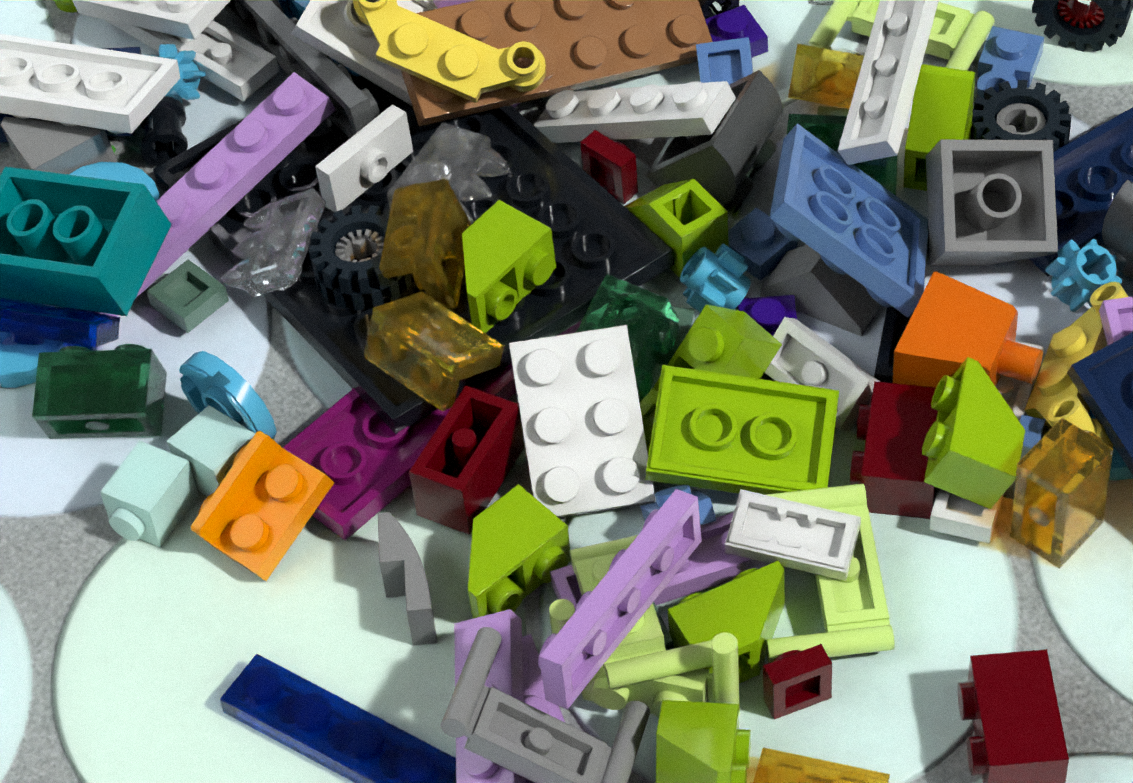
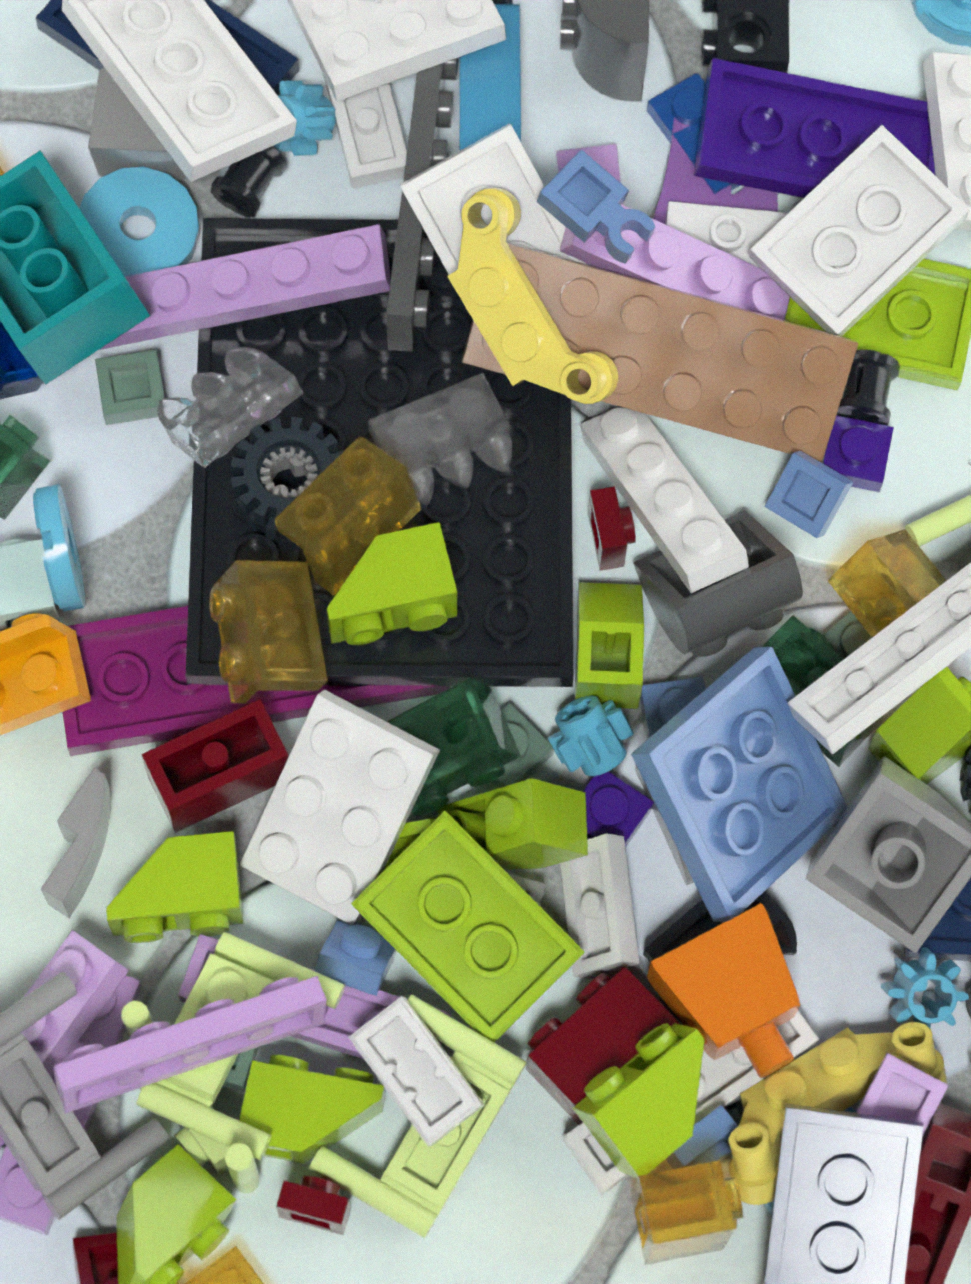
camera: 30 degrees right, 20 degrees up
white plate [315,104,413,212] -> none

